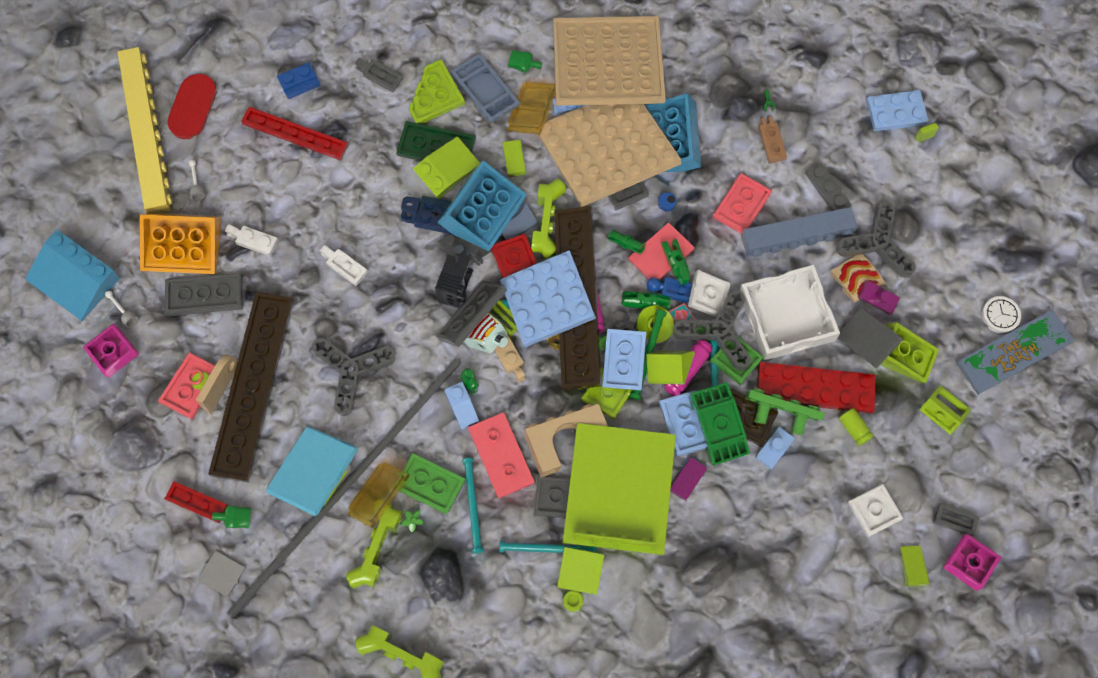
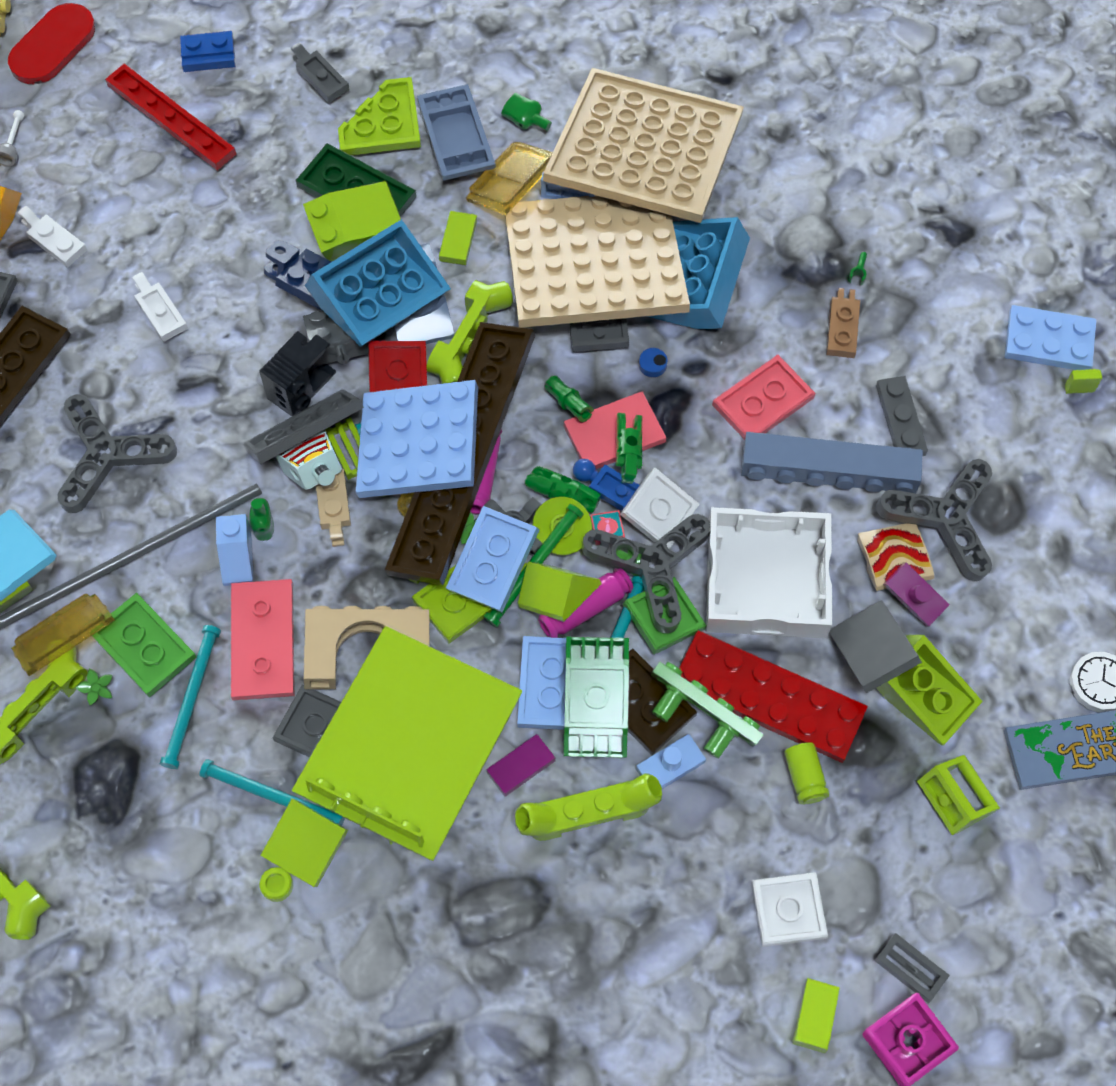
camera: 20 degrees right, 5 degrees down
none -> lime plate [515,773,662,841]

